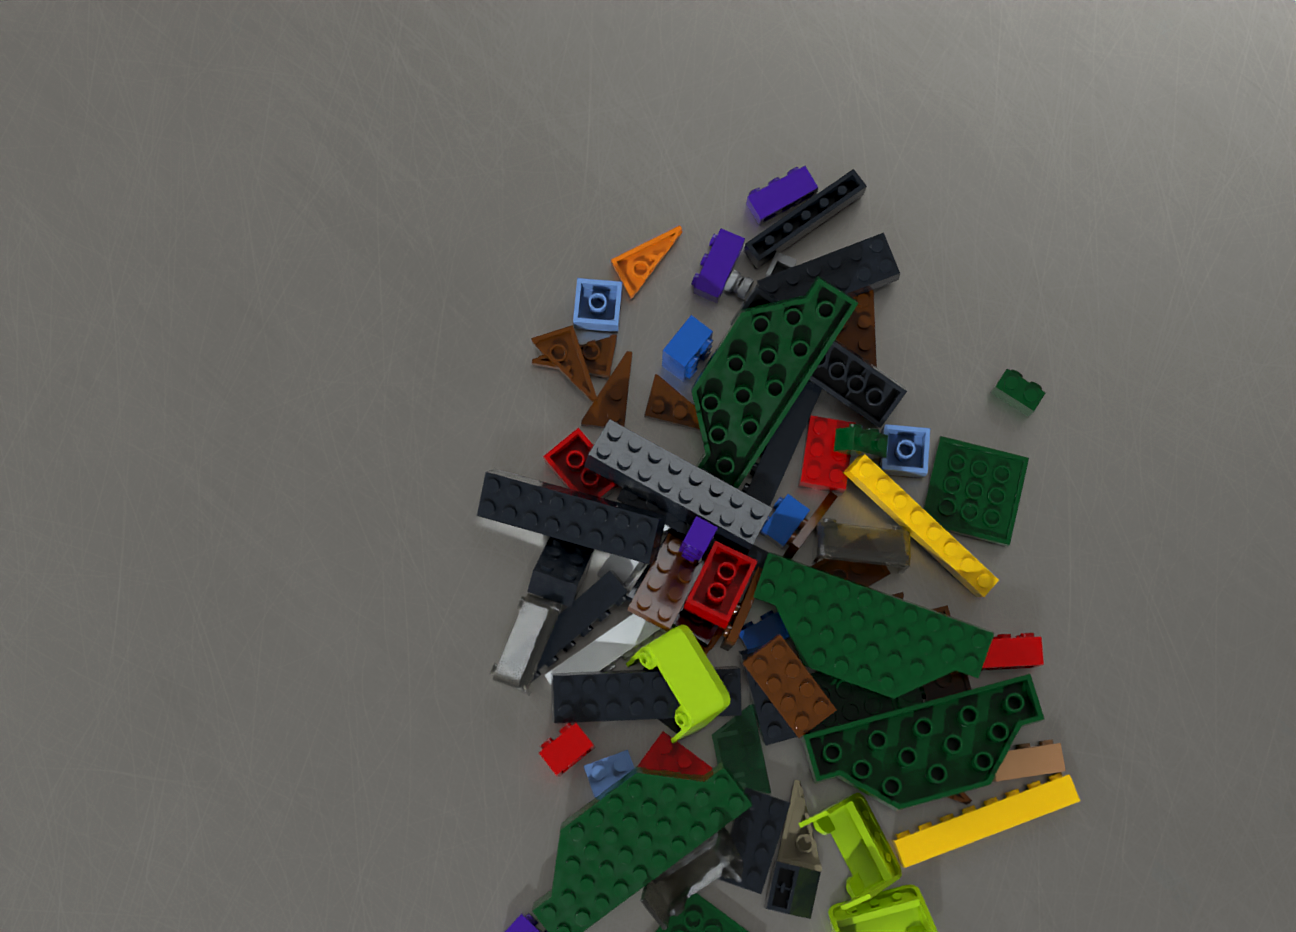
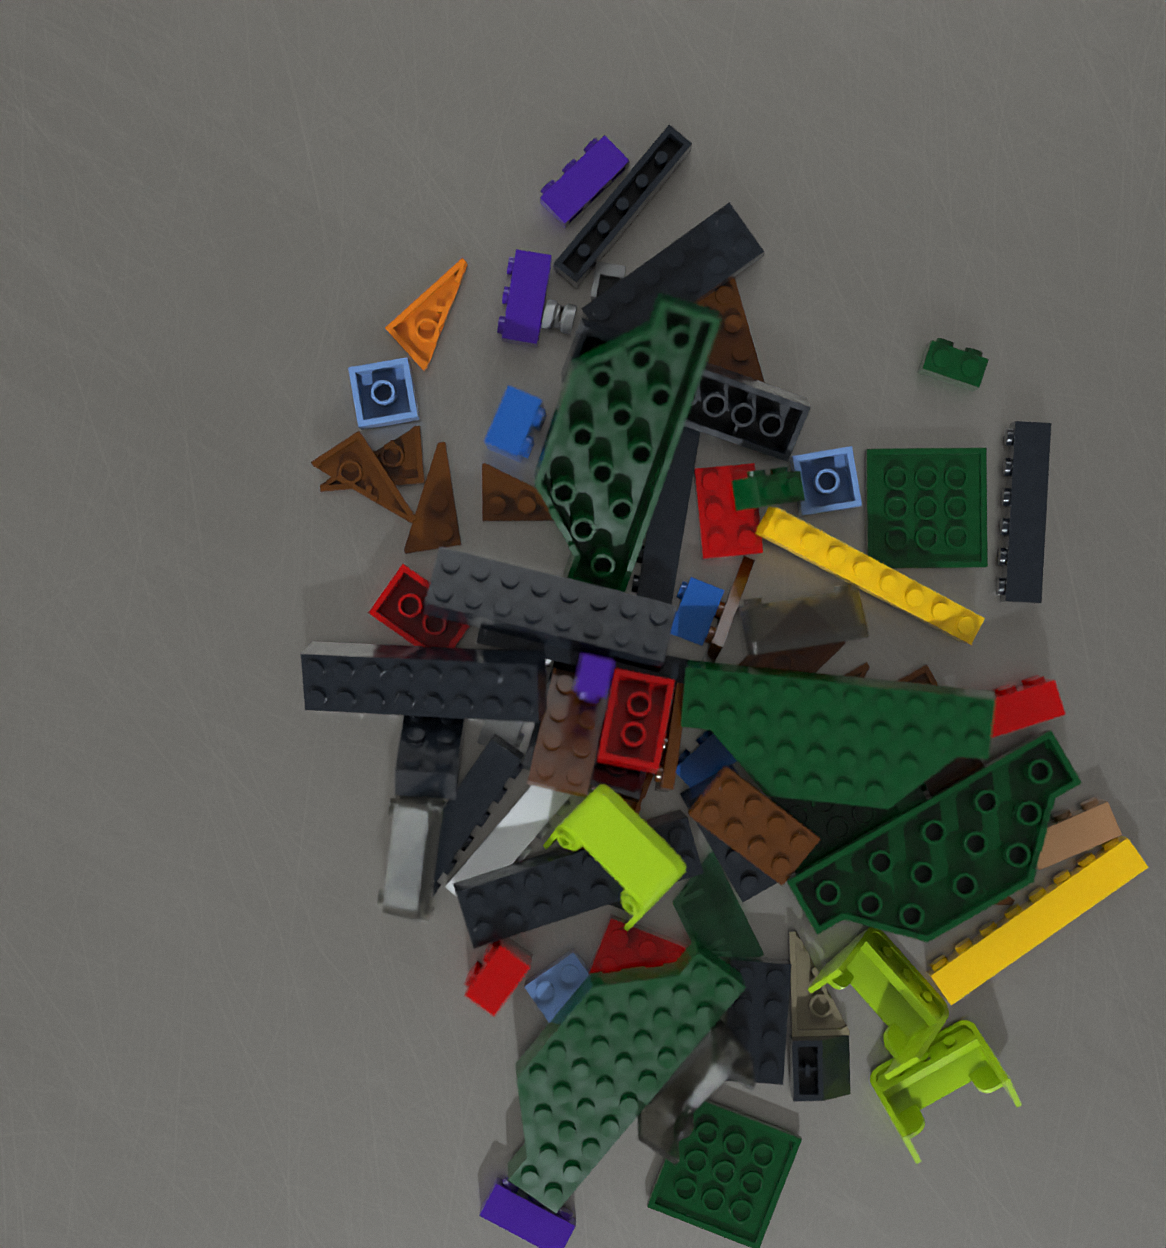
camera: 10 degrees left, 10 degrees up
none -> black brick [996,421,1051,604]

